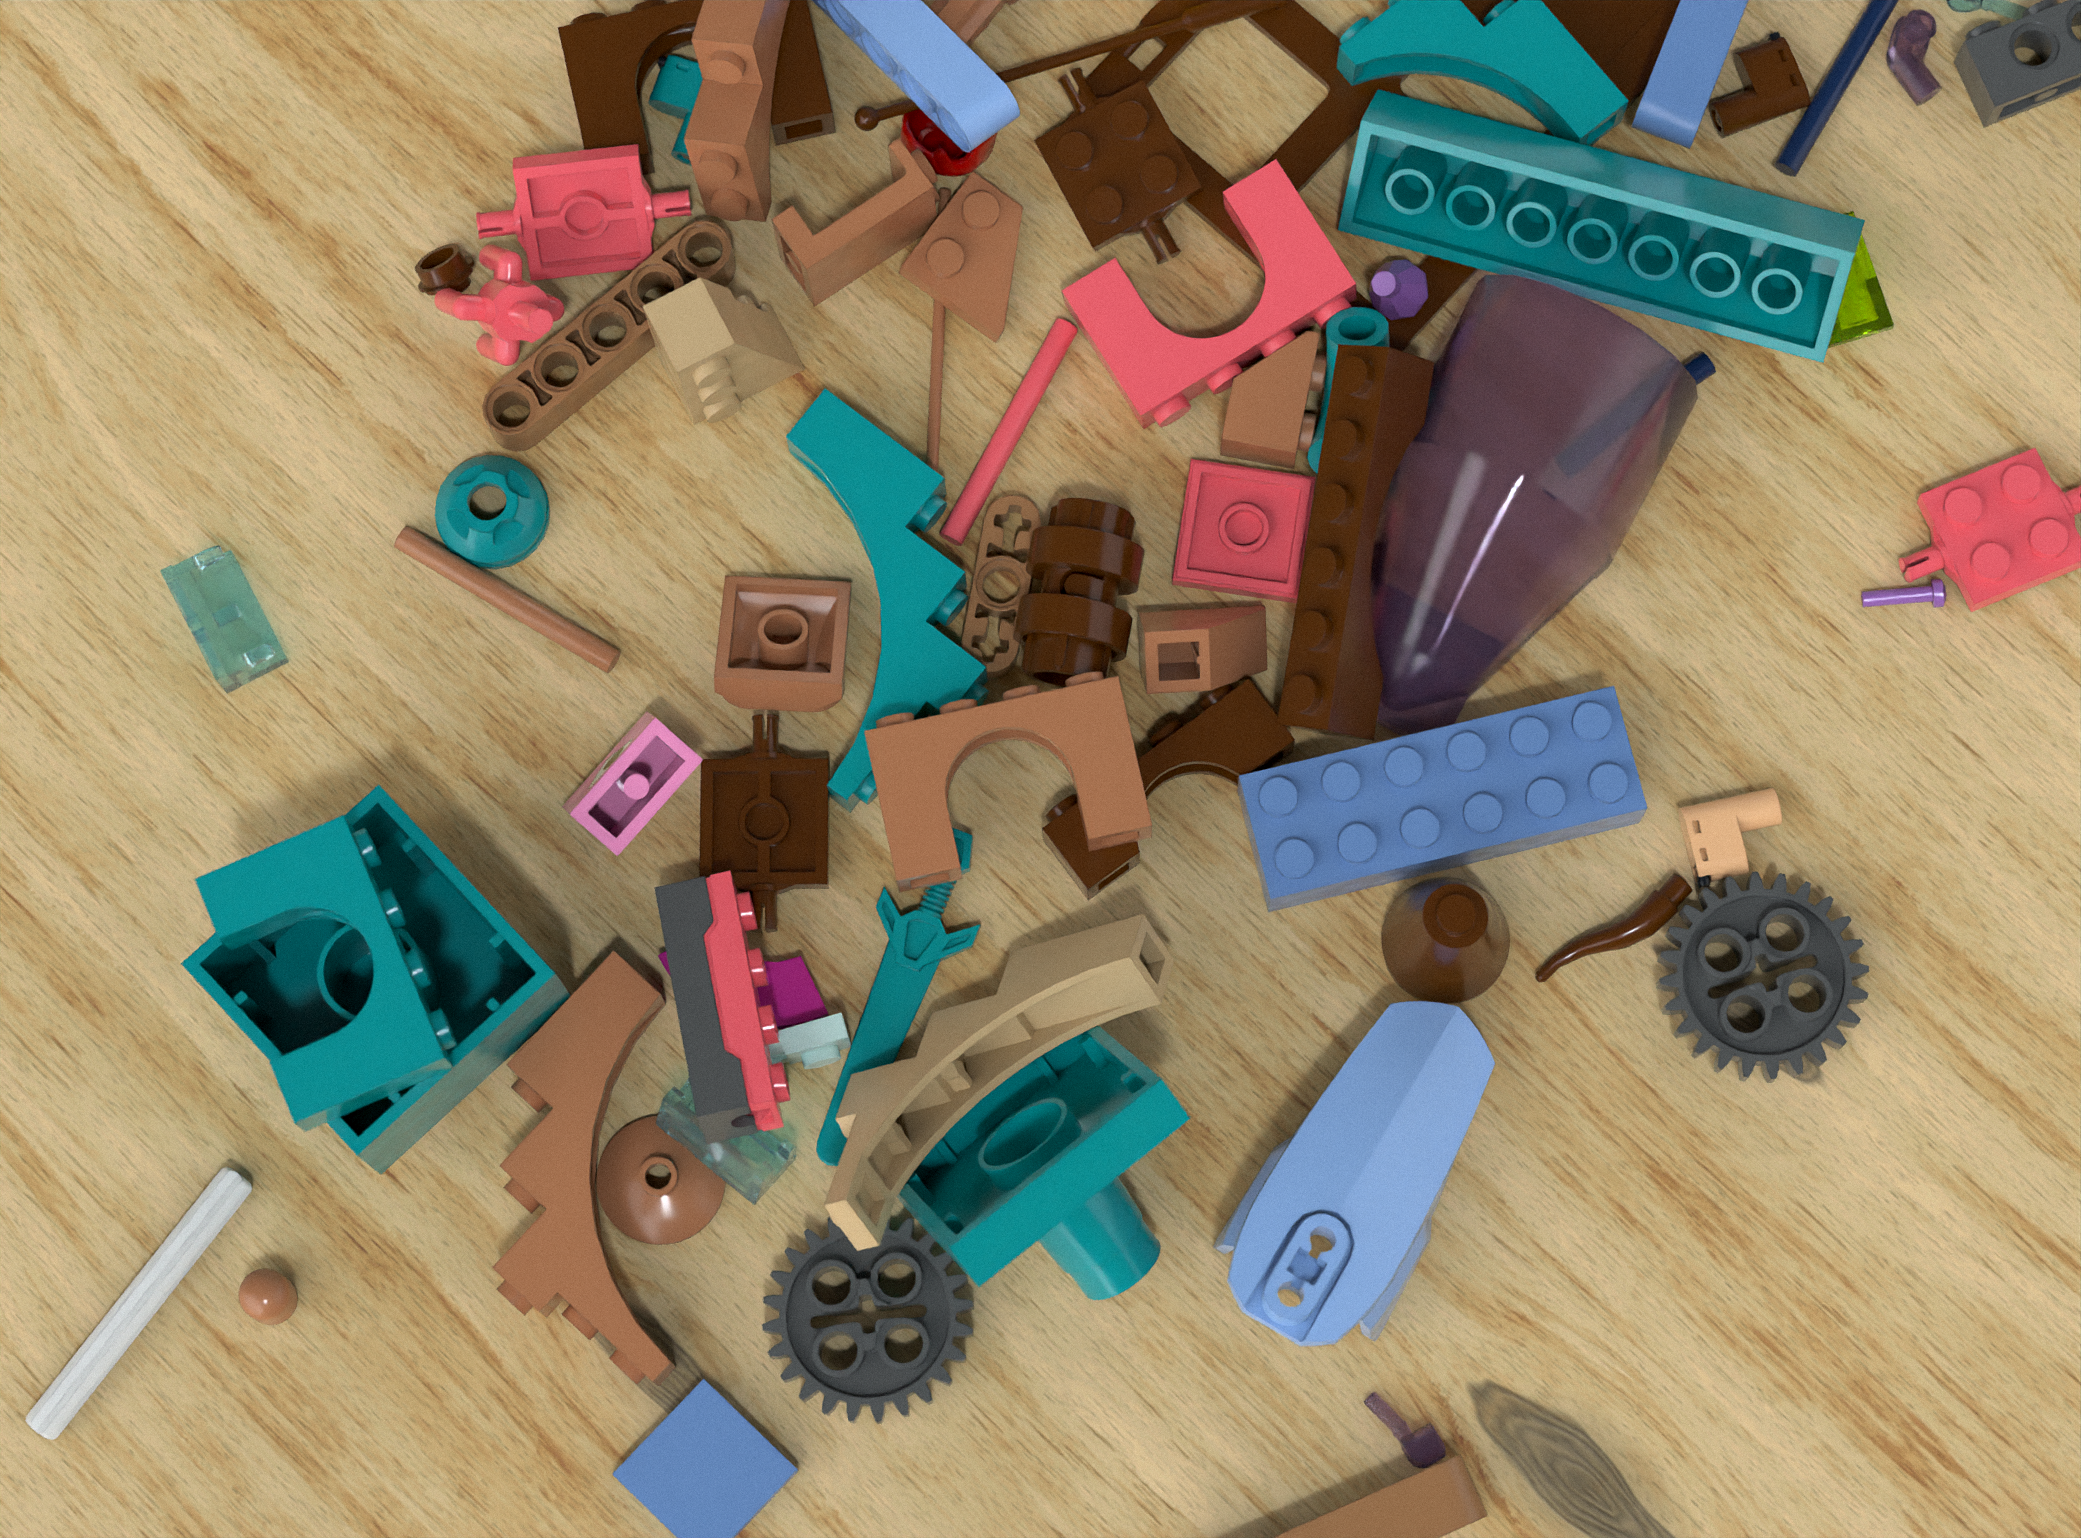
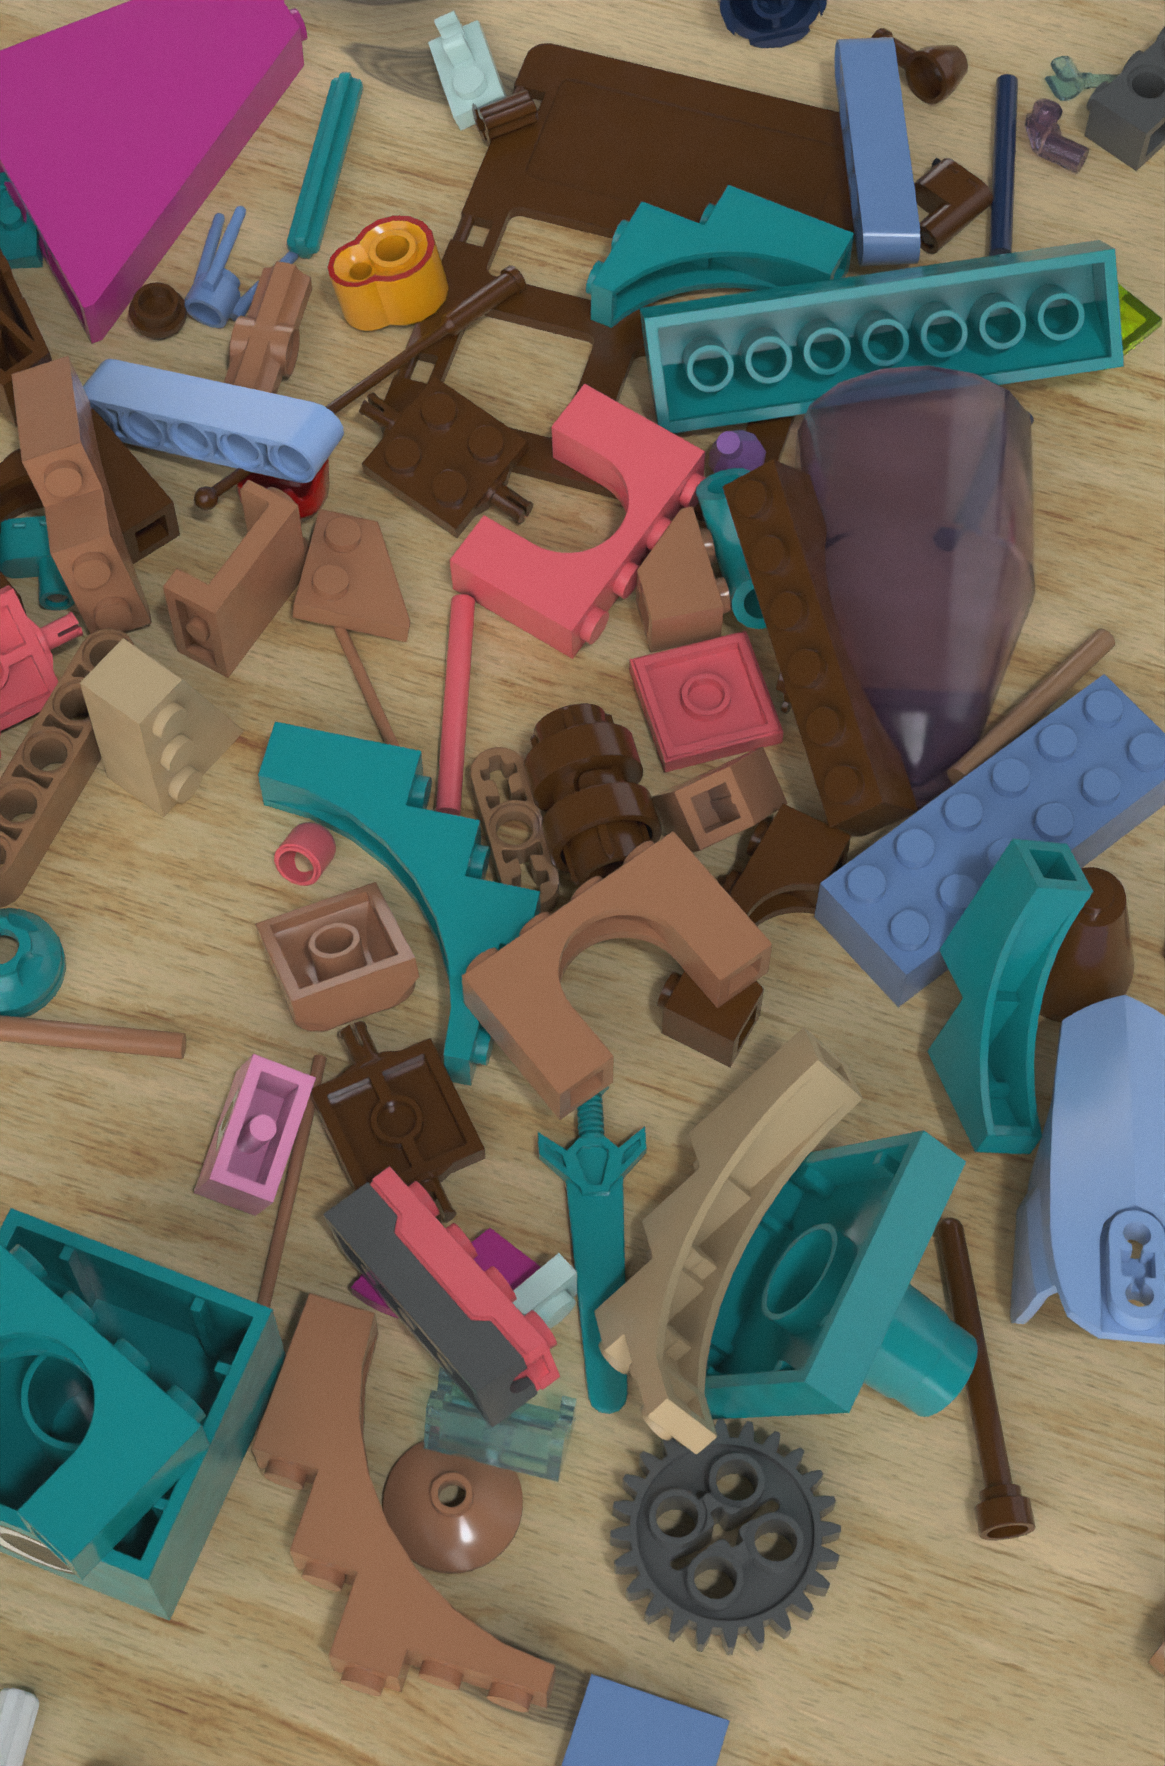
camera: 30 degrees left, 15 degrees down
none -> nougat piece [257,1055,327,1308]
none -> coral piece [274,822,336,886]
none -> teal arch [927,838,1094,1154]
none -> reddish brown piece [937,1217,1036,1541]
none -> medium nougat bar [947,628,1115,785]

